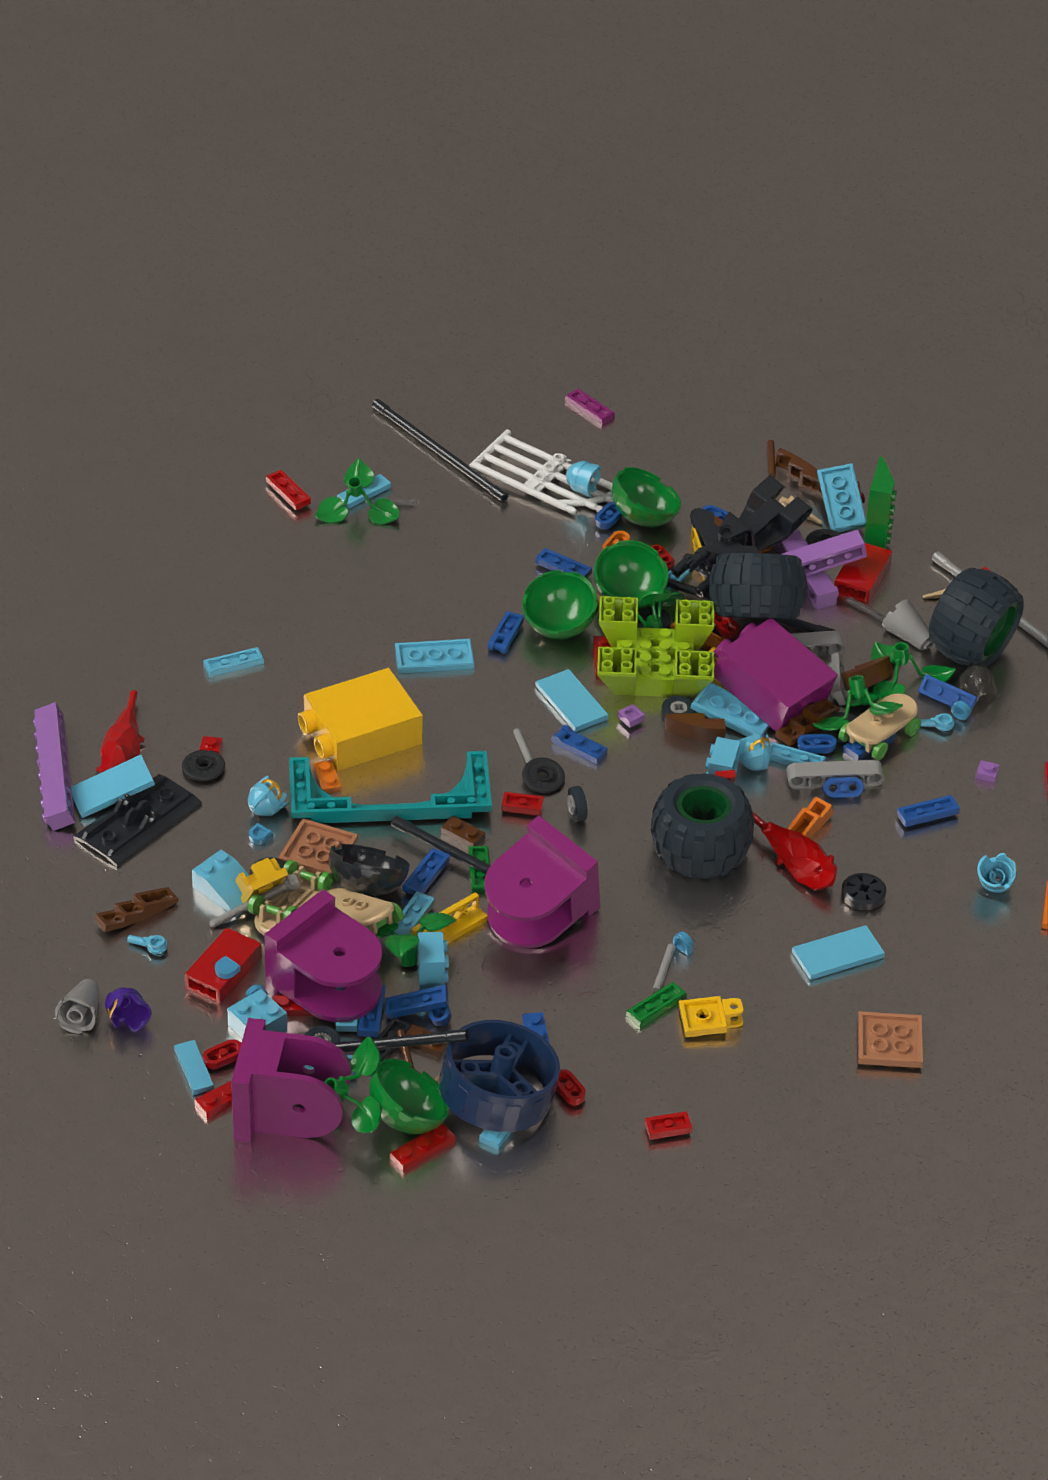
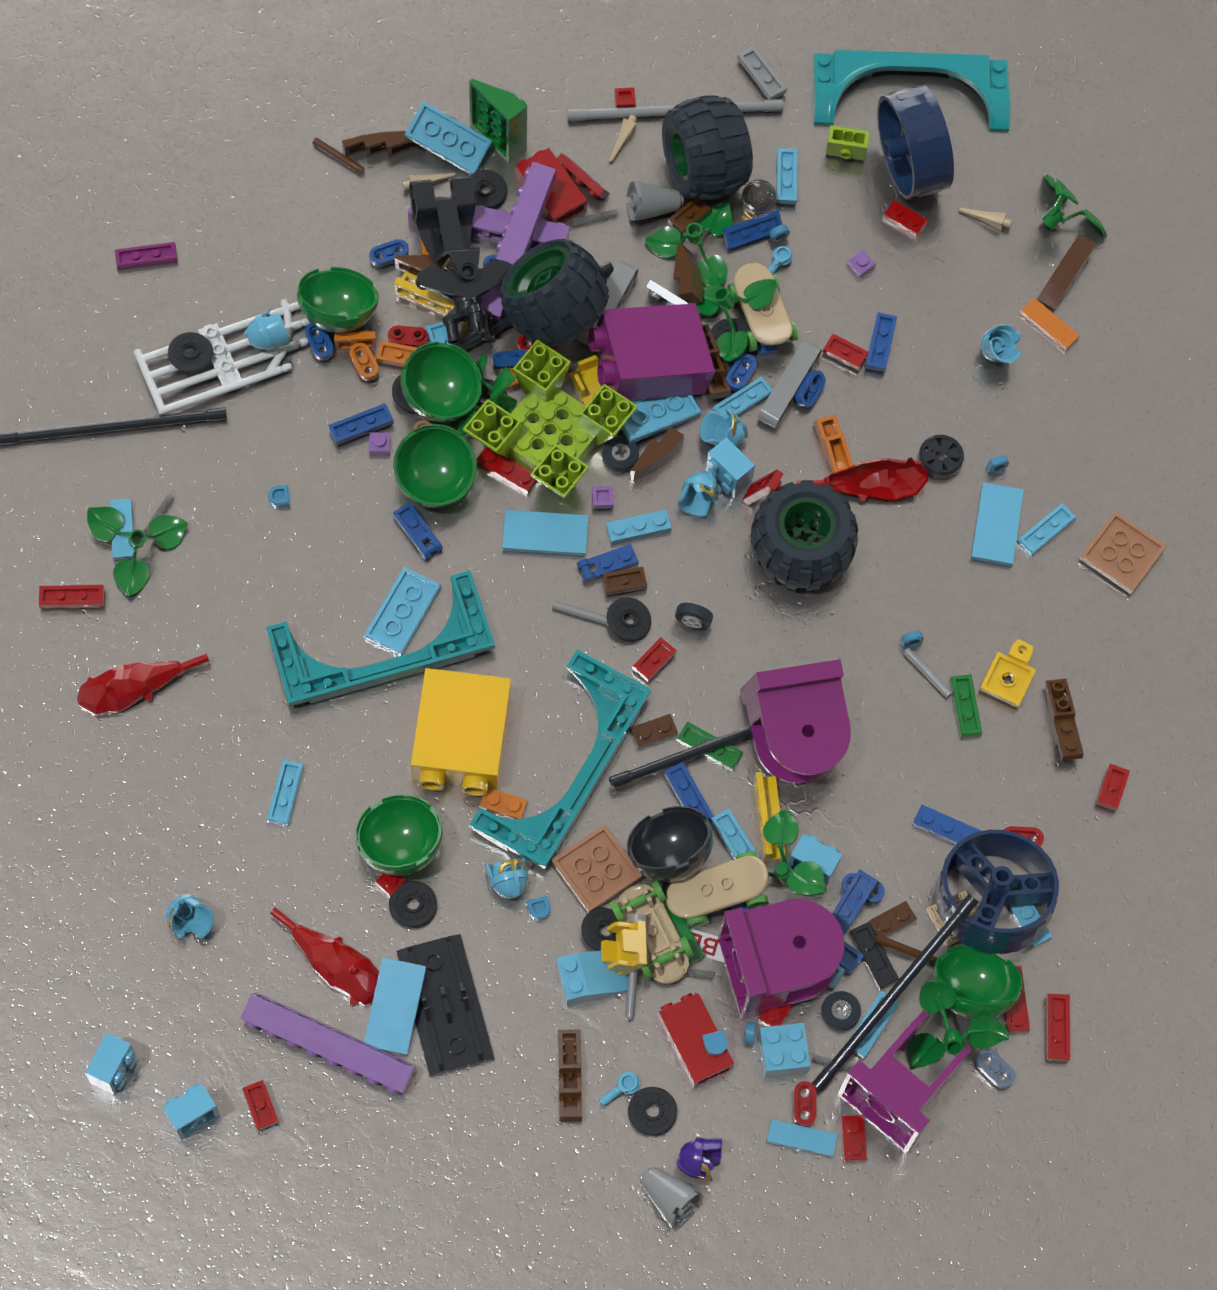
camera: 60 degrees left, 25 degrees up
none -> red piece [77,653,210,716]
none -> medium azure helmet [165,894,214,939]
none -> black wheel [168,332,213,373]
none -> teal piece [266,570,495,706]
none -> dark azure tile [268,485,290,508]
none -> orange plate [334,330,376,350]
none -> green piece [355,794,443,876]
none -> red plate [557,153,610,199]
none -> reddish brown plate [602,567,647,596]
none -> medium azure plate [606,510,672,544]
none -> black wheel [628,1087,677,1136]
none -> reddish brown plate [668,199,711,235]
none -> medium azure helmet [677,470,719,517]
none -> medium azure plate [776,148,797,205]
none -> red plate [823,334,869,371]
none -> sand blue plate [975,1049,1015,1089]
none -> dark azure tile [985,455,1009,474]
none -> medium azure tile [1017,503,1076,557]
none -> reddish brown slope [1045,678,1084,761]
none -> red plate [1046,993,1070,1062]

